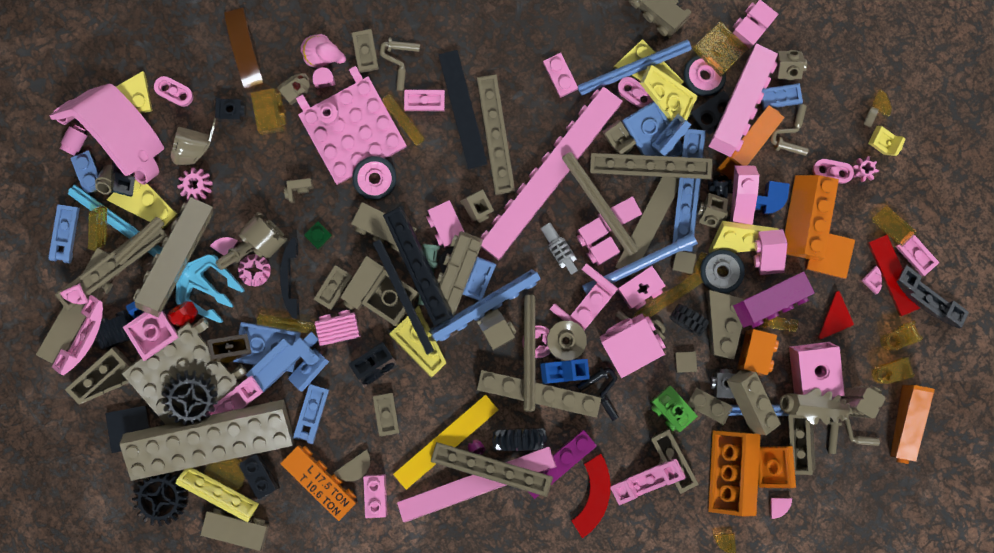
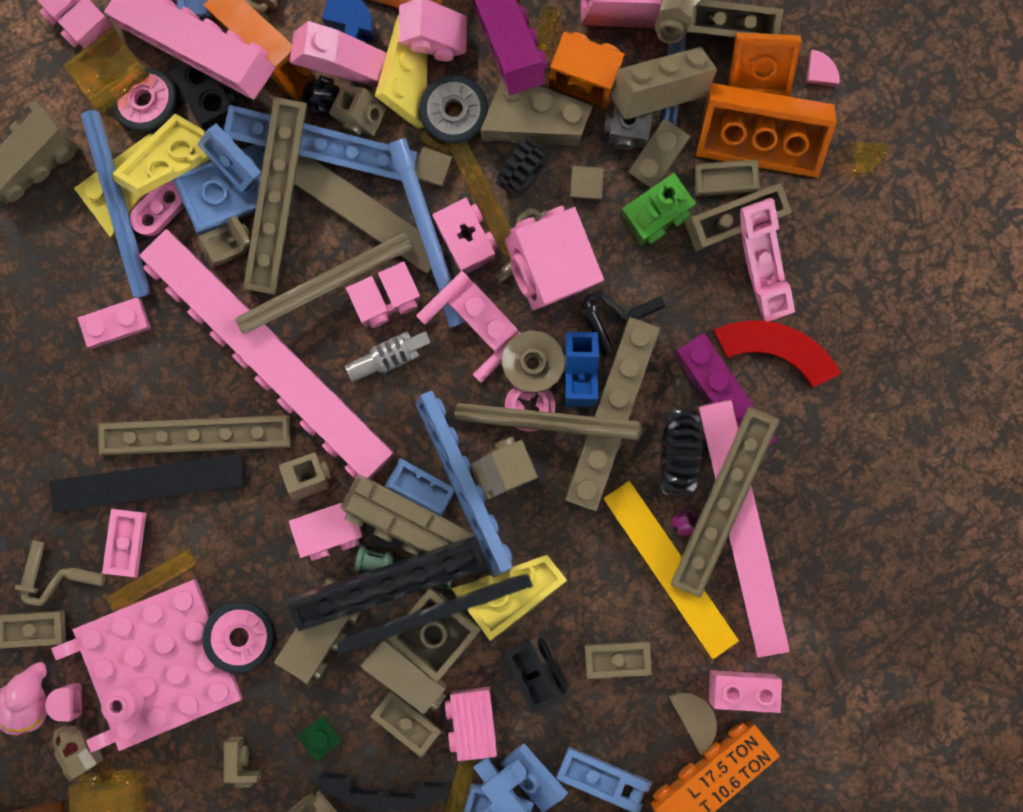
camera: 80 degrees left, 0 degrees up
bright pink tile [597,197,642,232] -> none
none -> dark tan tile [694,159,760,198]

